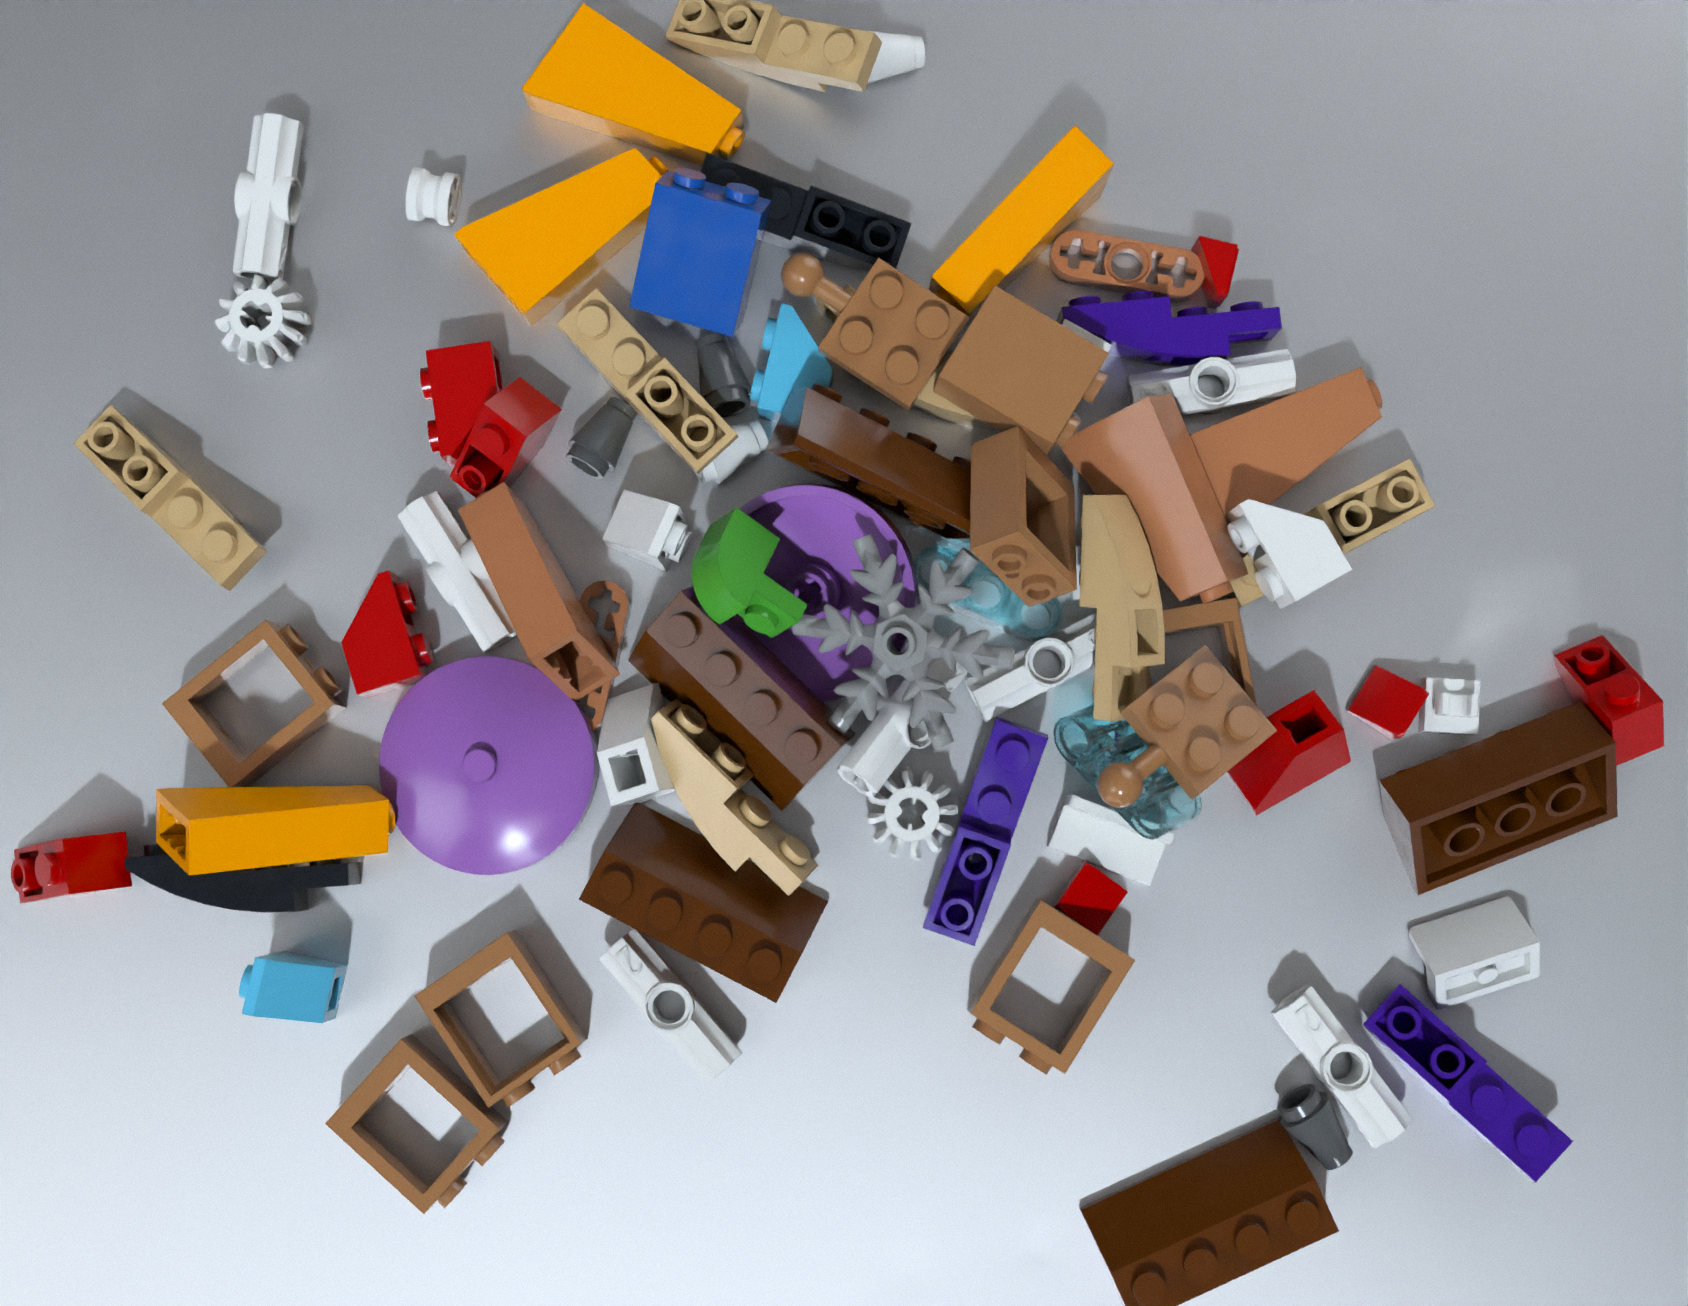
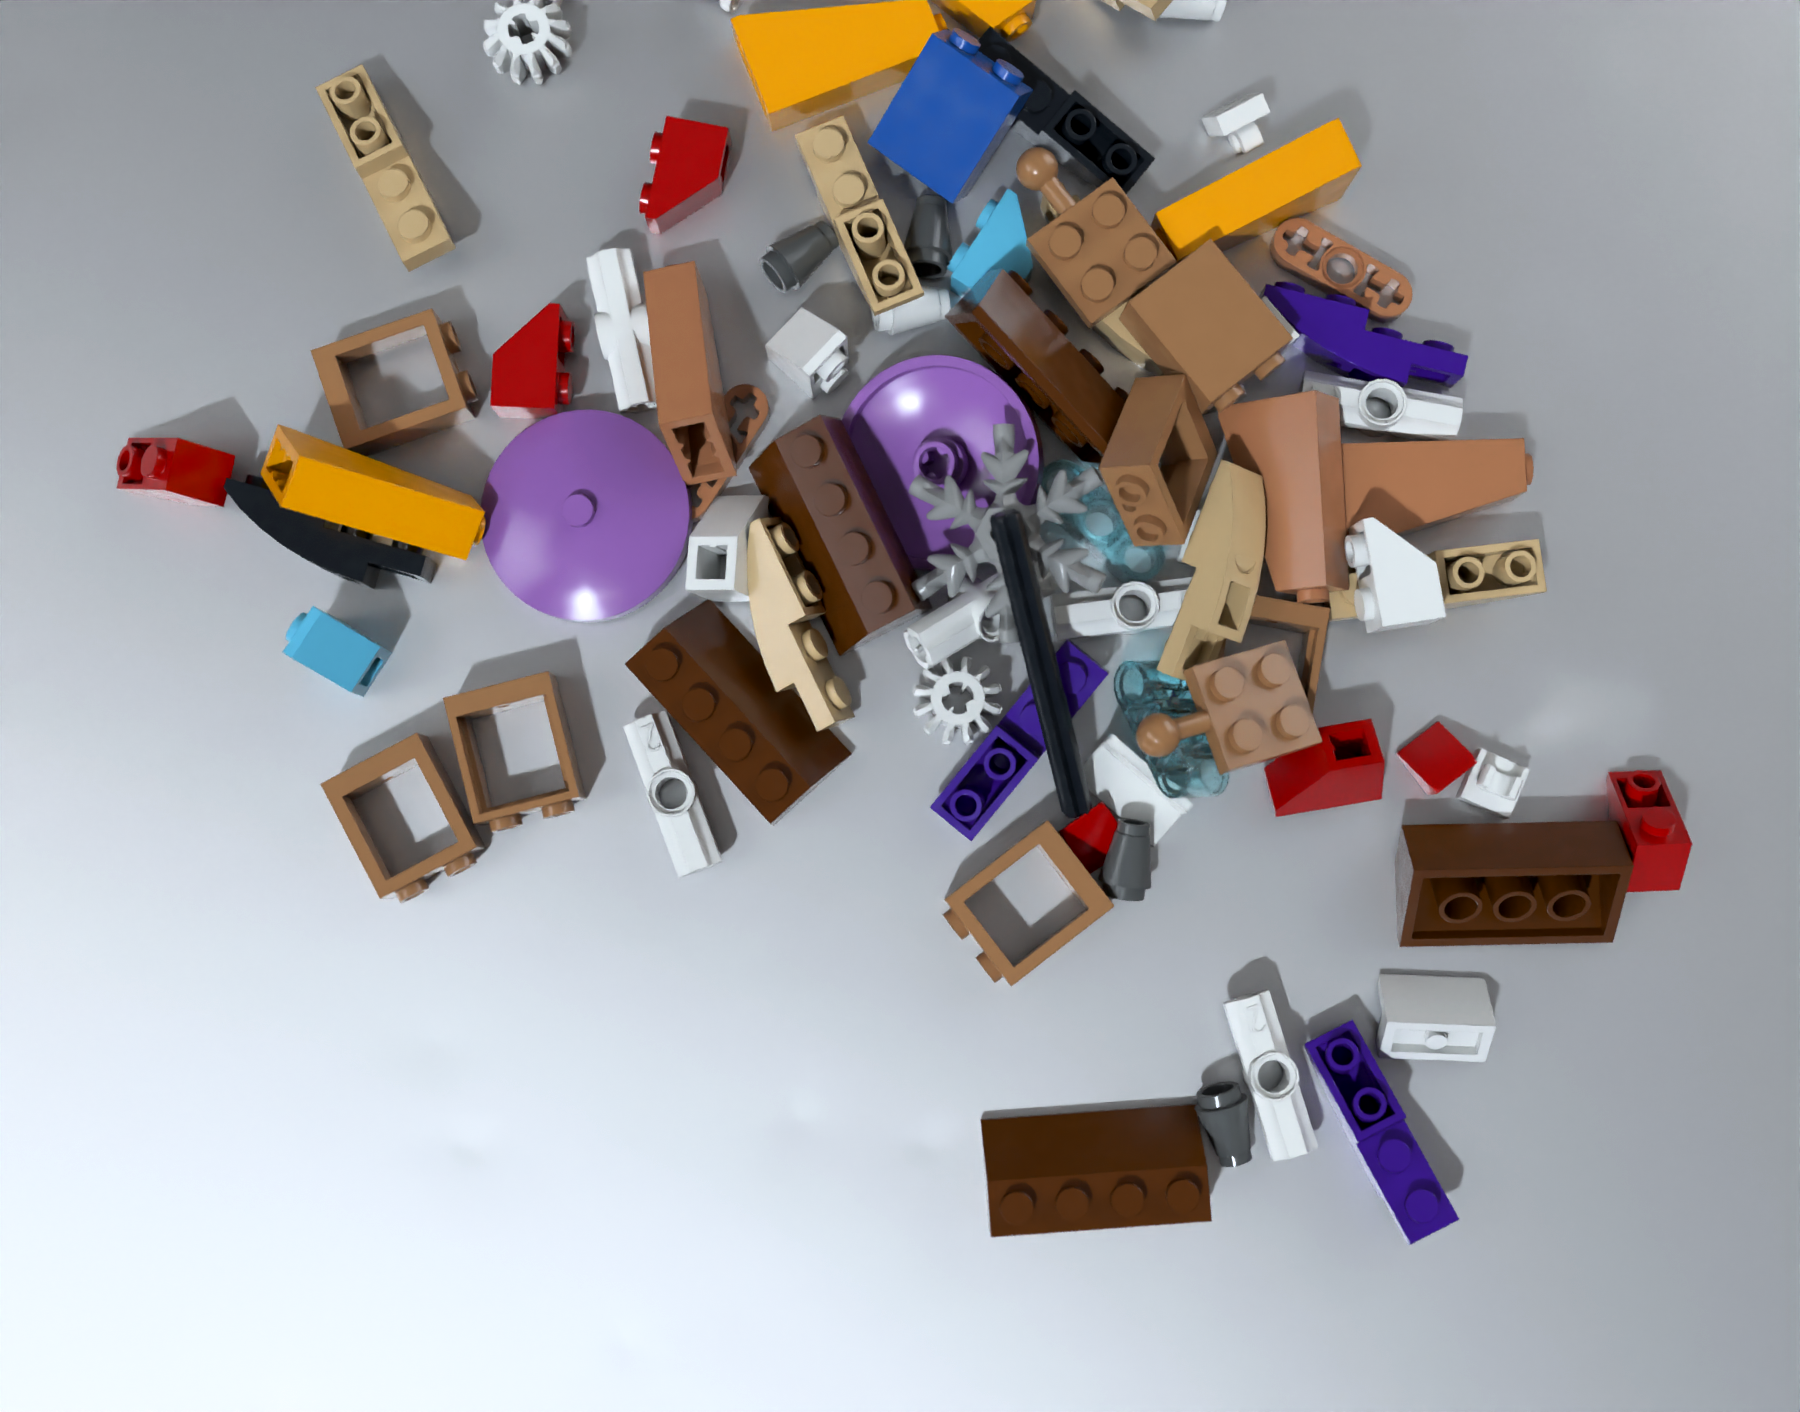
camera: 20 degrees right, 0 degrees up
red slope [449,377,562,498] -> none
bright green brick [692,507,807,638] -> none
red slope [1191,236,1239,309] -> none
none -> black axle [990,509,1093,818]
none -> dark grey cone [1098,818,1151,901]
none -> white tile [1201,93,1271,154]

